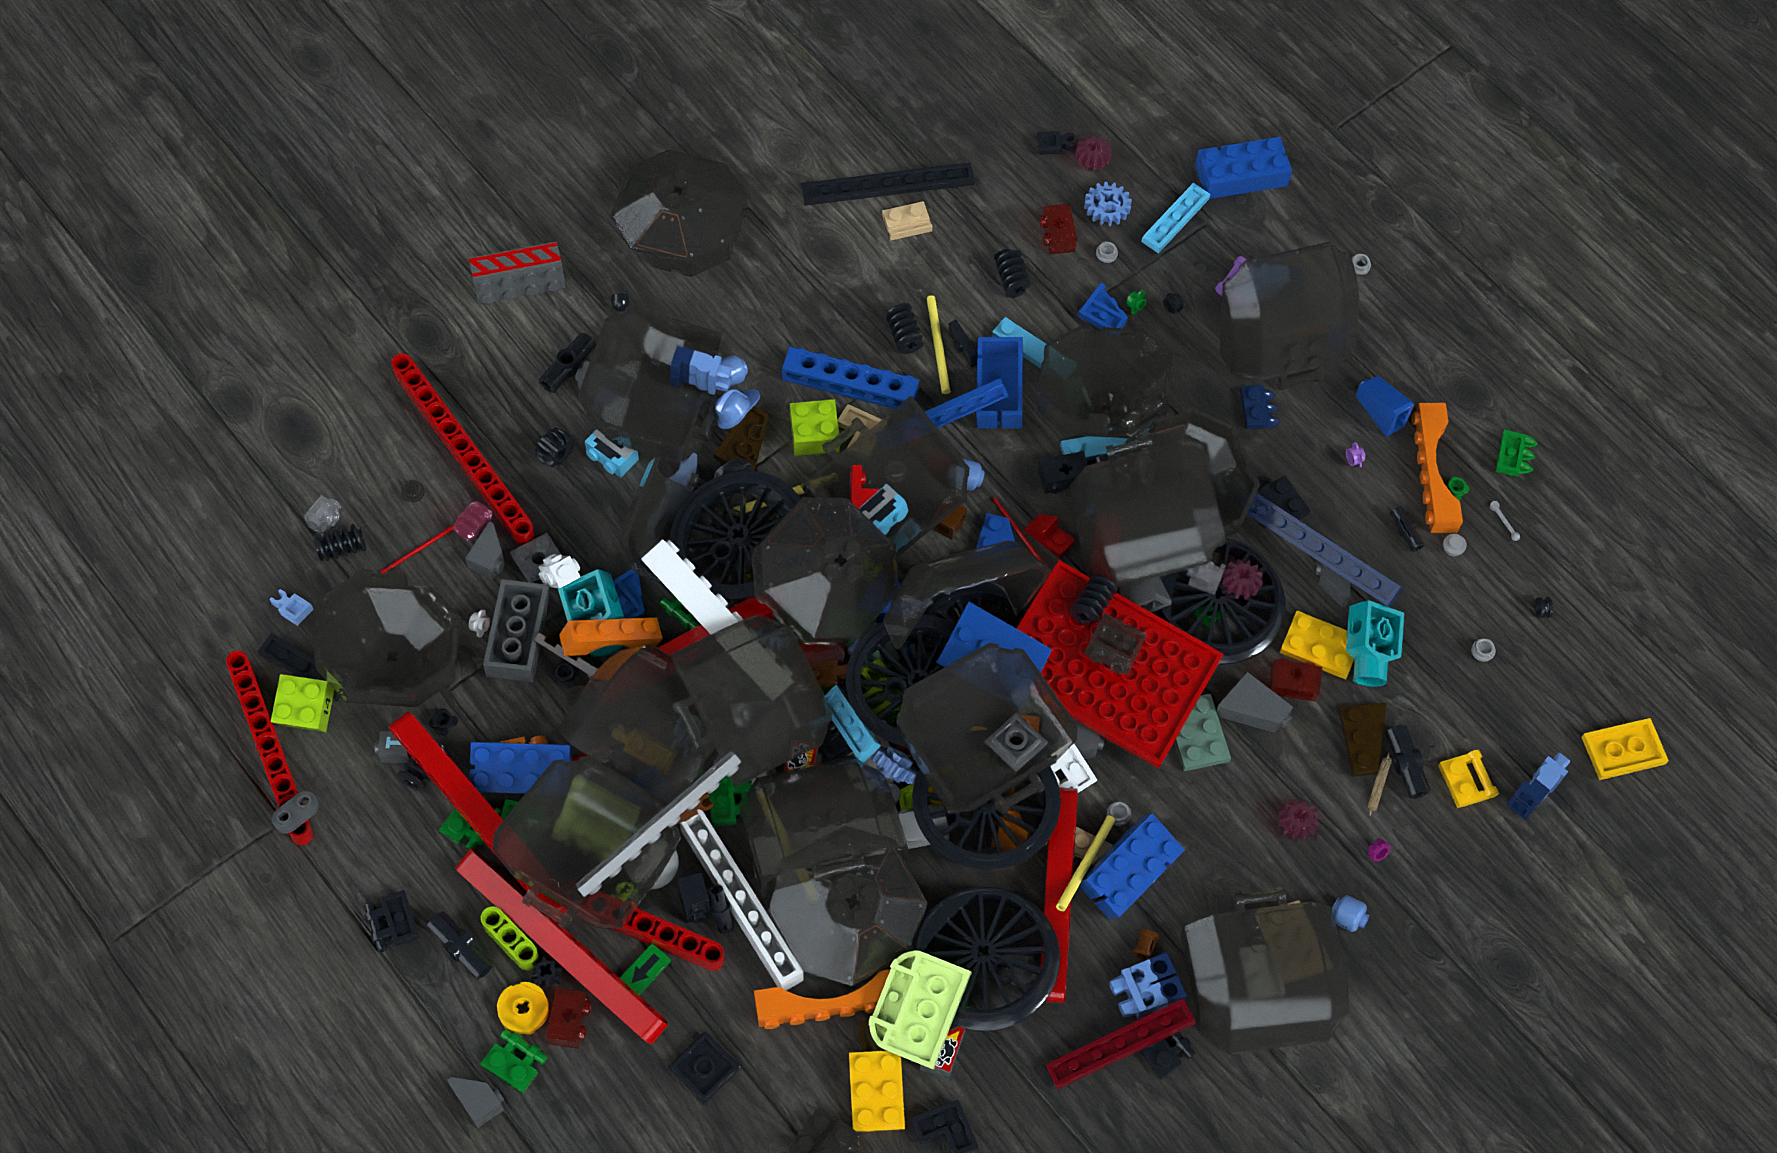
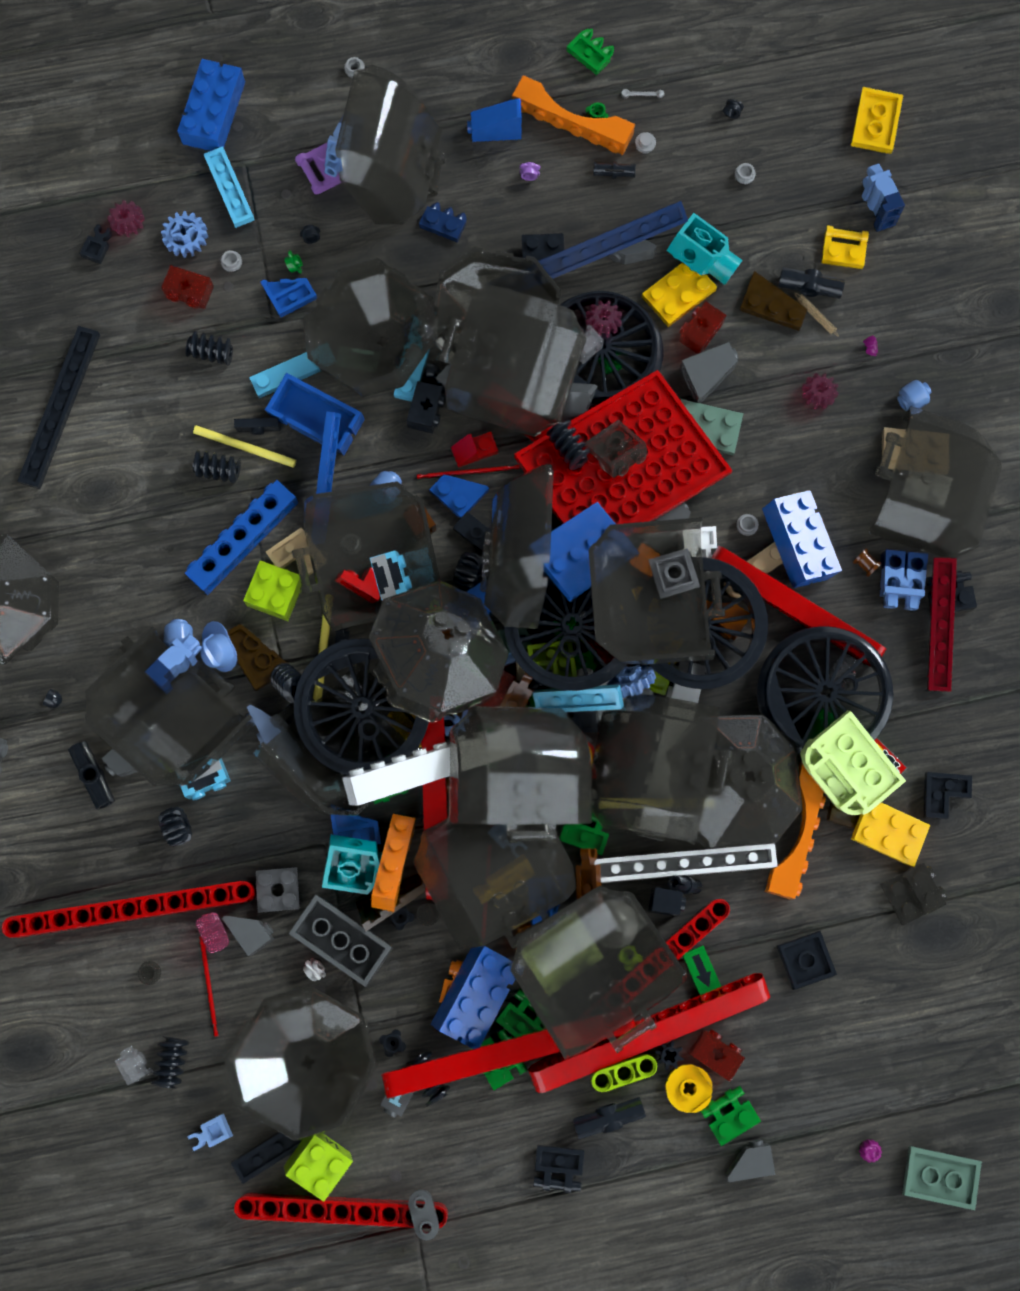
camera: 60 degrees left, 15 degrees up
white brick [538,554,581,588] -> none
light grey plate [576,751,741,897] -> none
tan plate [882,201,933,240] -> none
light yellow piece [1056,815,1116,911] -> none

